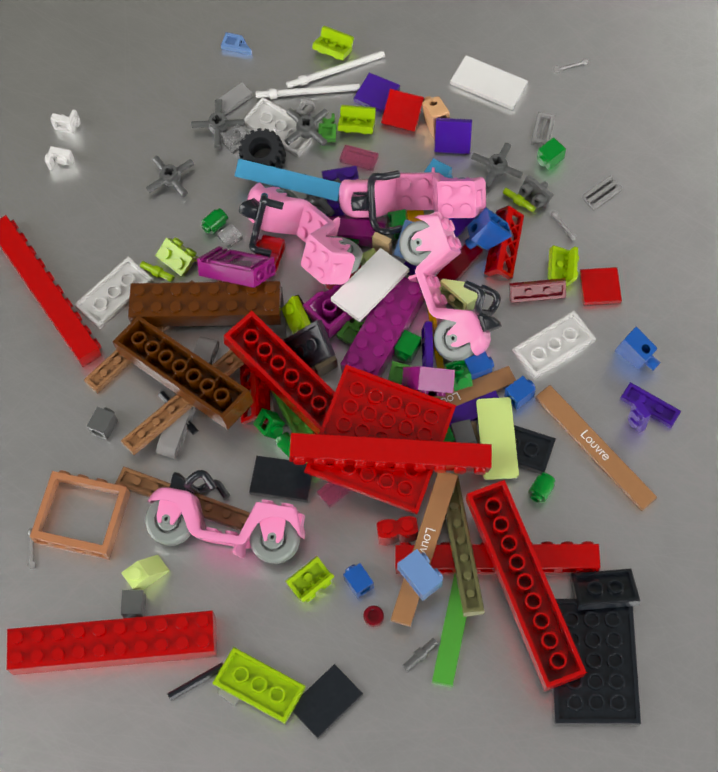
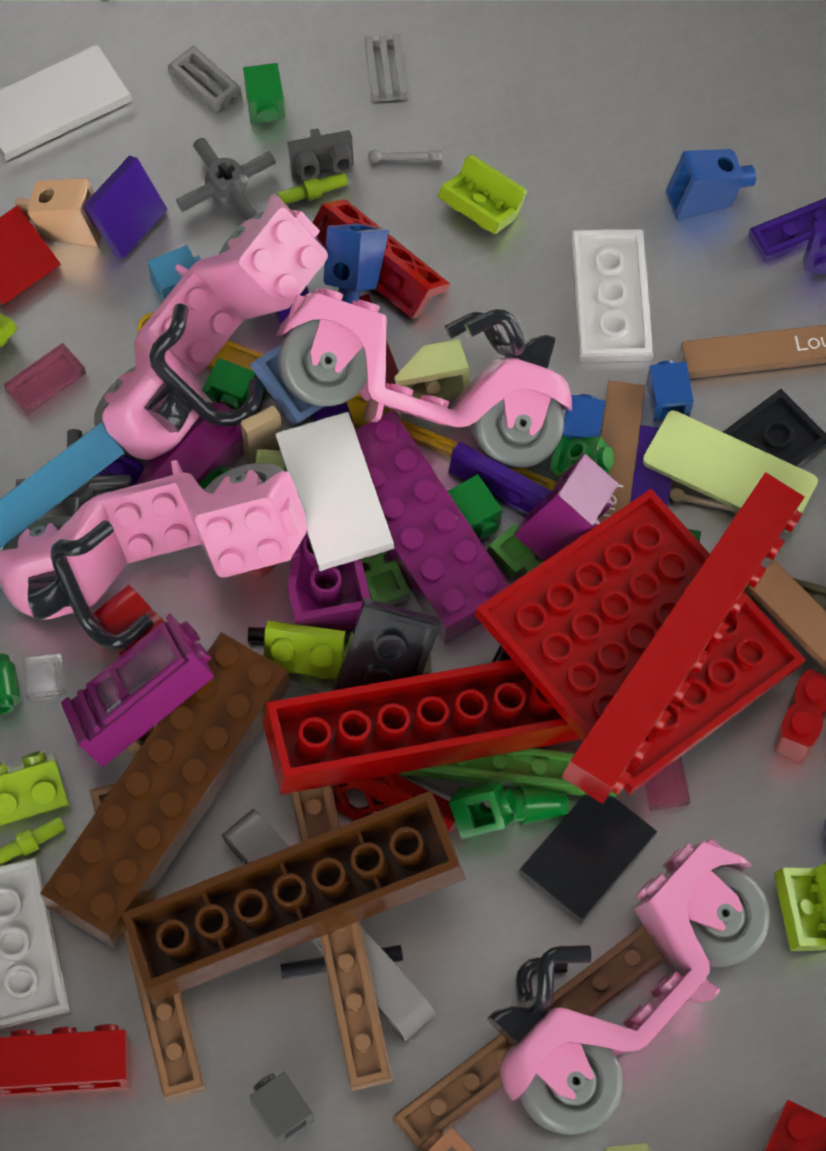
camera: 65 degrees left, 0 degrees up
dark purple plate [321,166,359,182] -> none
dark grey brick [451,419,476,443] -> none
tile [509,278,566,303] -> none
red tile [579,267,622,305] -> none

